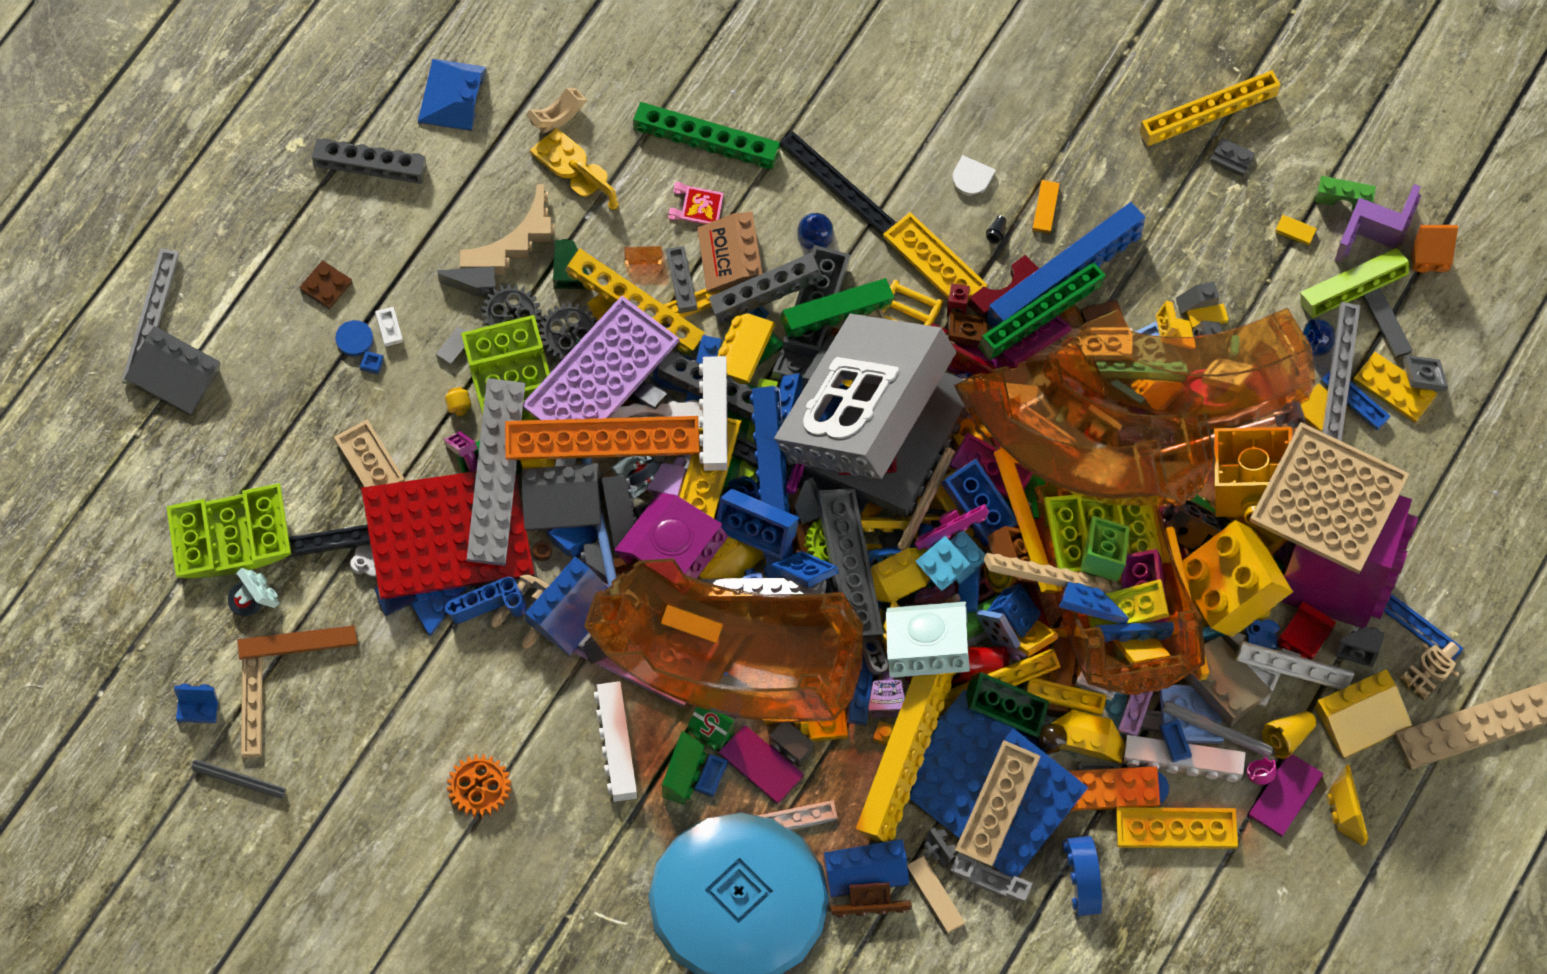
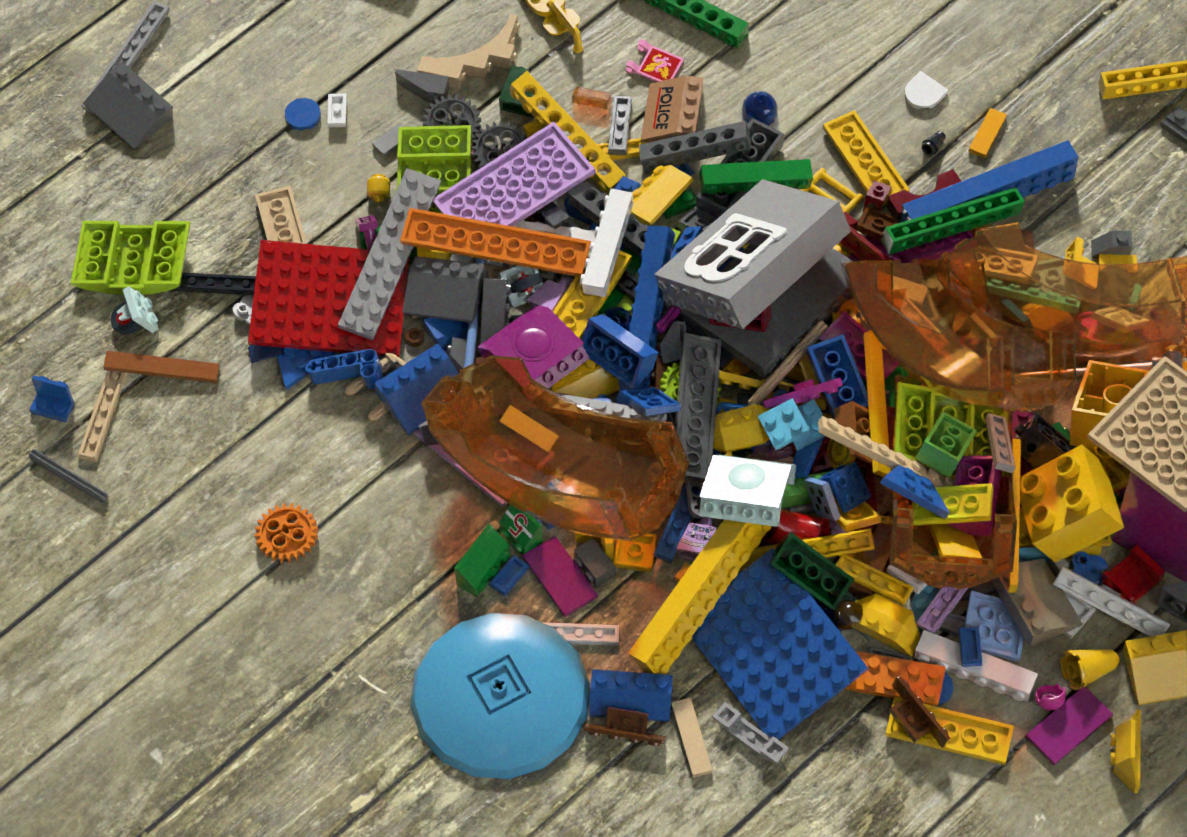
camera: 20 degrees right, 5 degrees down
reddish brown plate [299,260,353,310] -> none
blue tile [360,351,384,375] -> none
white brick [594,681,637,802] -> none
black tile [780,131,897,236] -> none
dark grey hips [923,828,959,868] -> none
tan plate [955,740,1041,867] -> none
blue brick [1062,836,1102,916] -> none
blue plate [1092,622,1174,643] -> none
light grey axle [1162,701,1273,757] -> none
none -> reddish brown bracket [889,676,950,748]
none -> light grey tile [985,413,1016,473]

